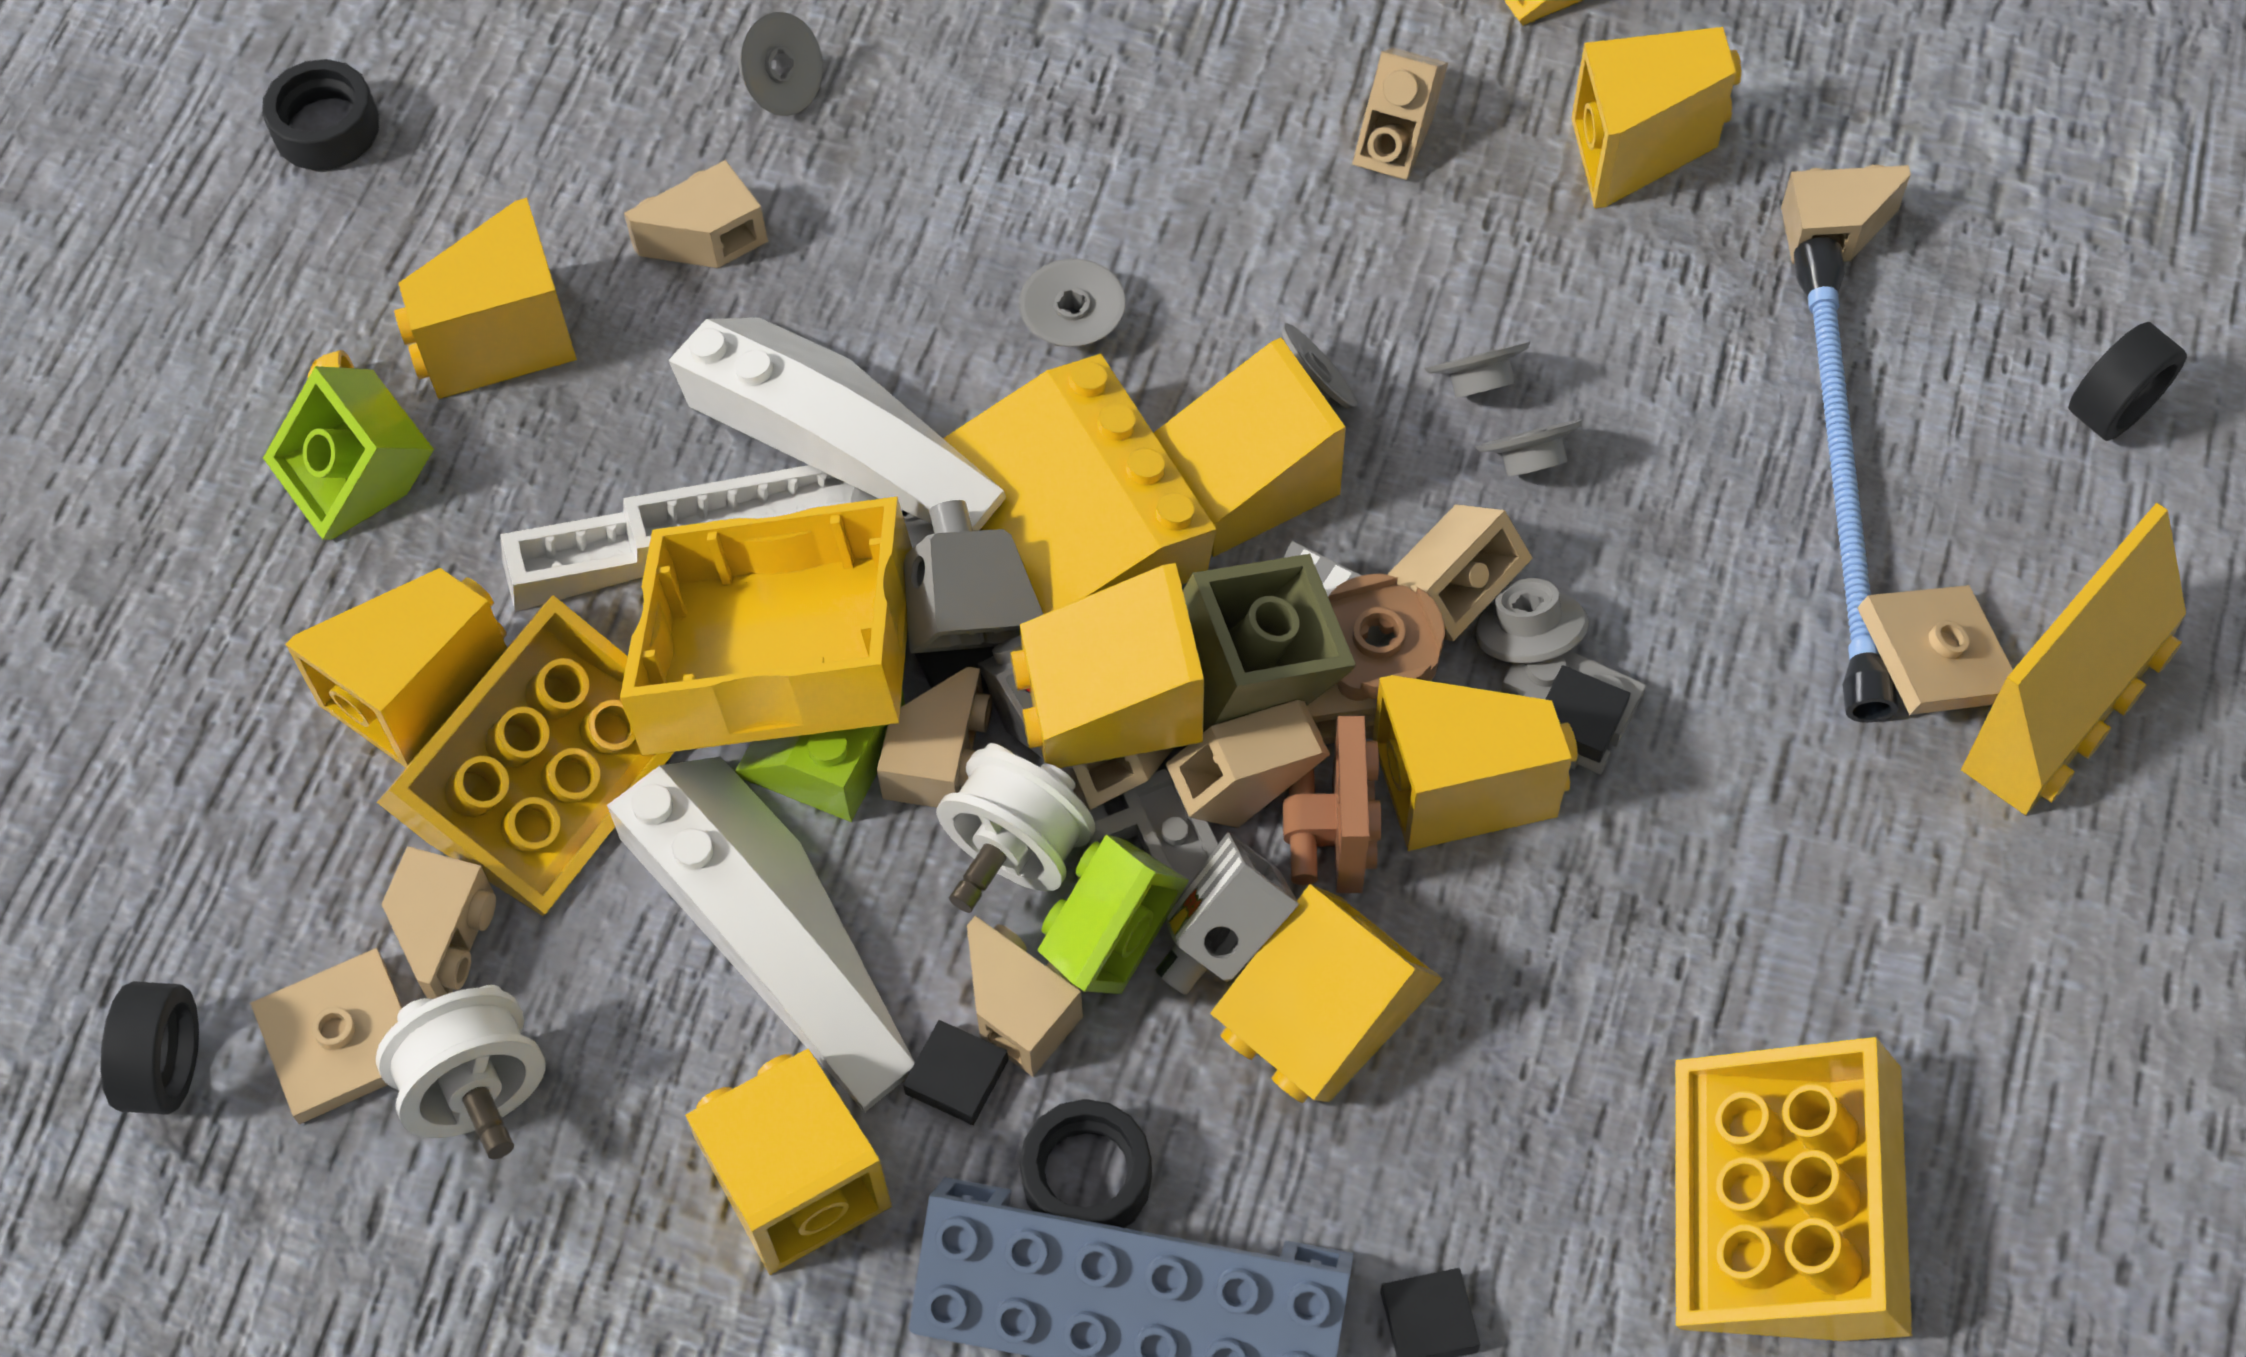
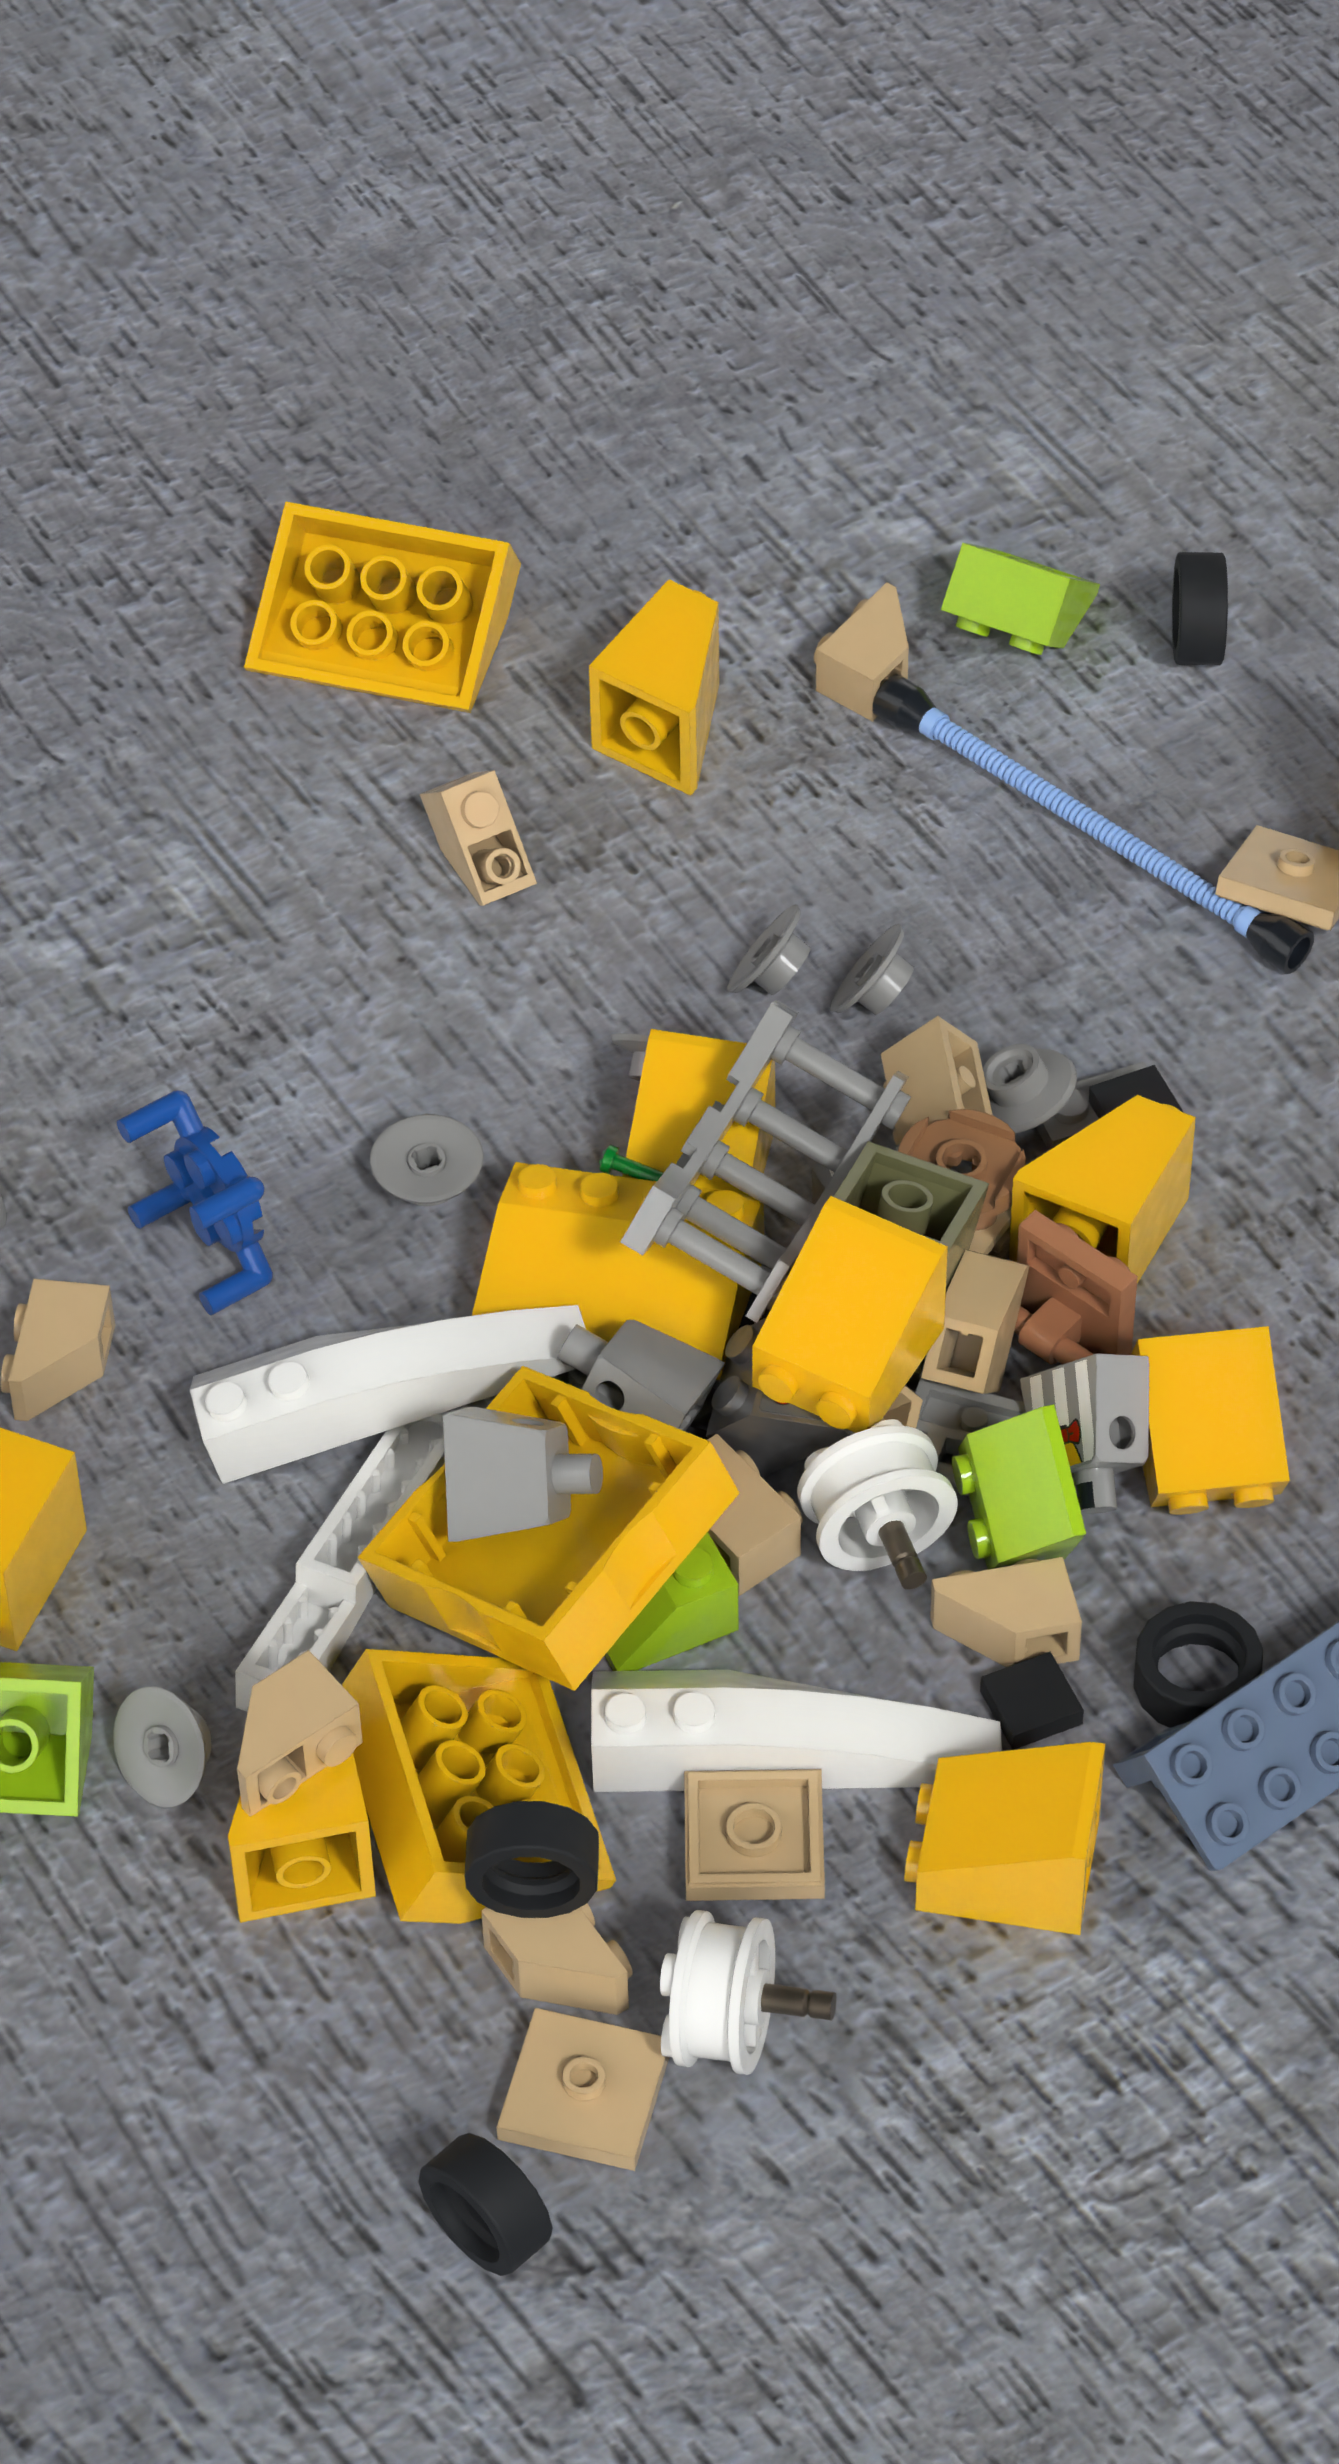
camera: 50 degrees left, 10 degrees down
none -> light grey piece [113,1686,212,1807]
none -> blue plate [117,1090,273,1315]
none -> tan slope [237,1650,363,1817]
none -> light grey torso [443,1407,603,1542]
none -> black tyre [465,1801,599,1918]
none -> green piece [599,1144,664,1181]
none -> light grey fence [620,1000,911,1323]
none -> tan plate [684,1769,825,1901]
none -> lime slope [941,542,1100,655]

